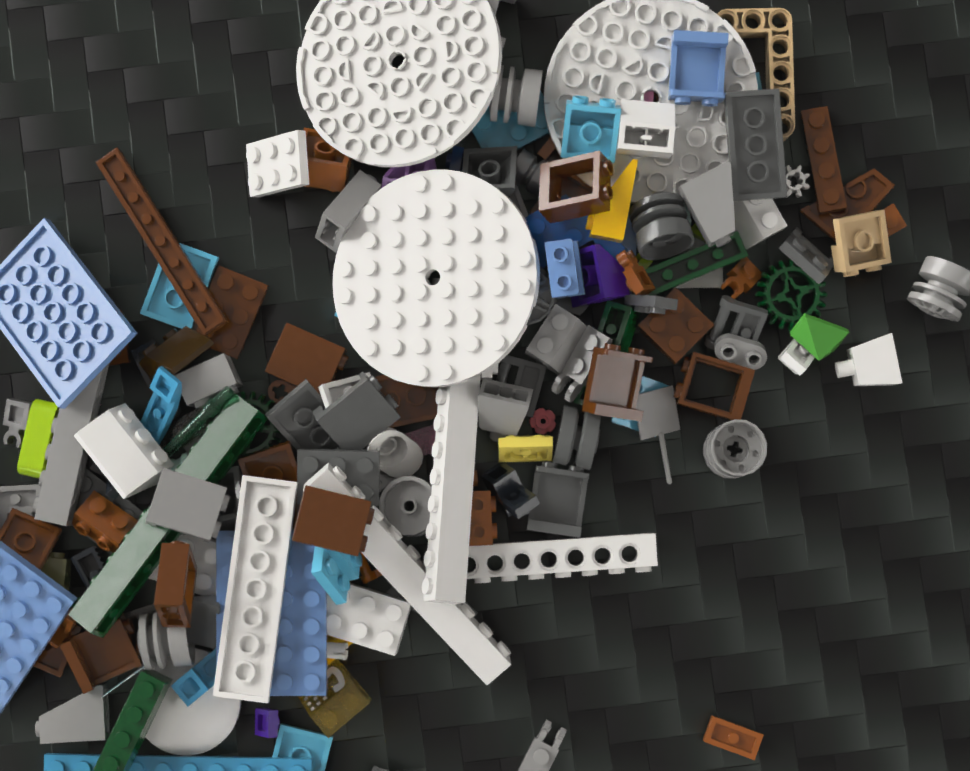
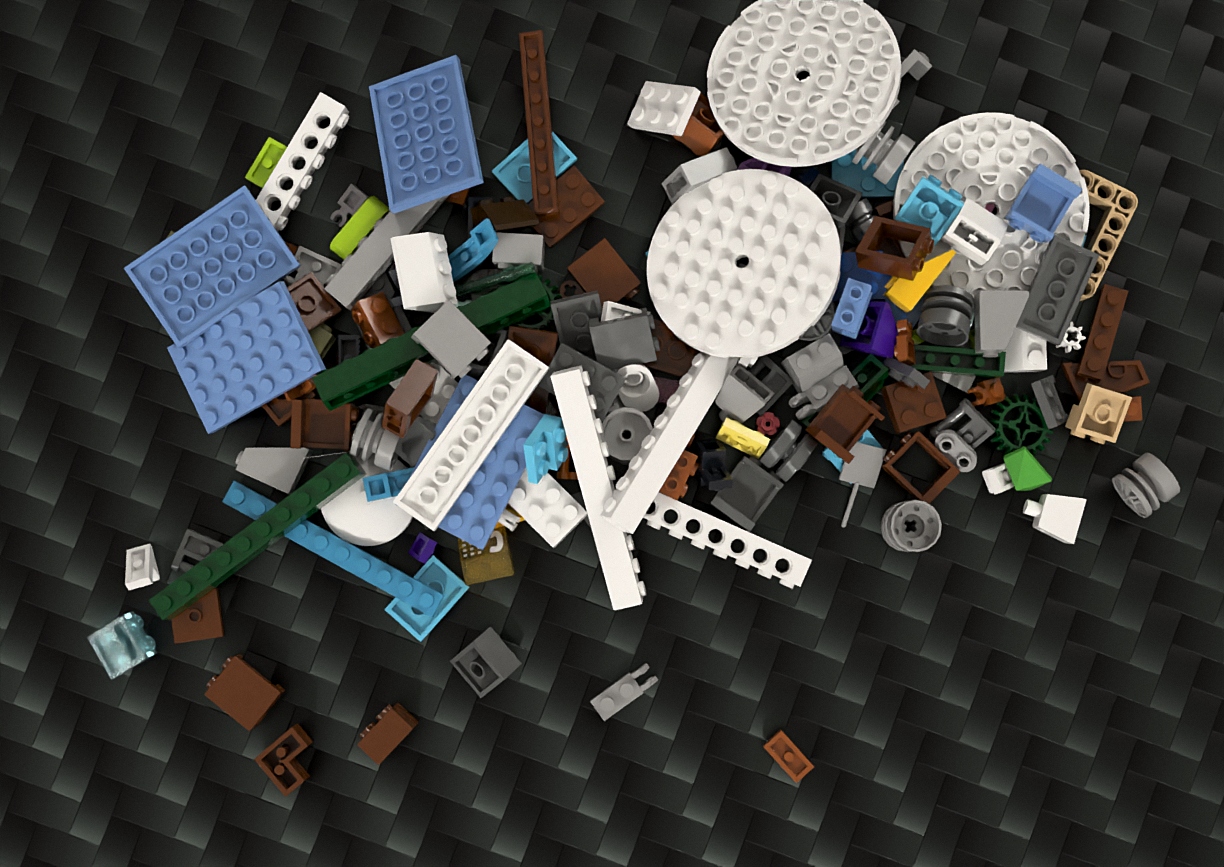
camera: 30 degrees right, 0 degrees up
reddish brown brick [291,485,375,557] -> none

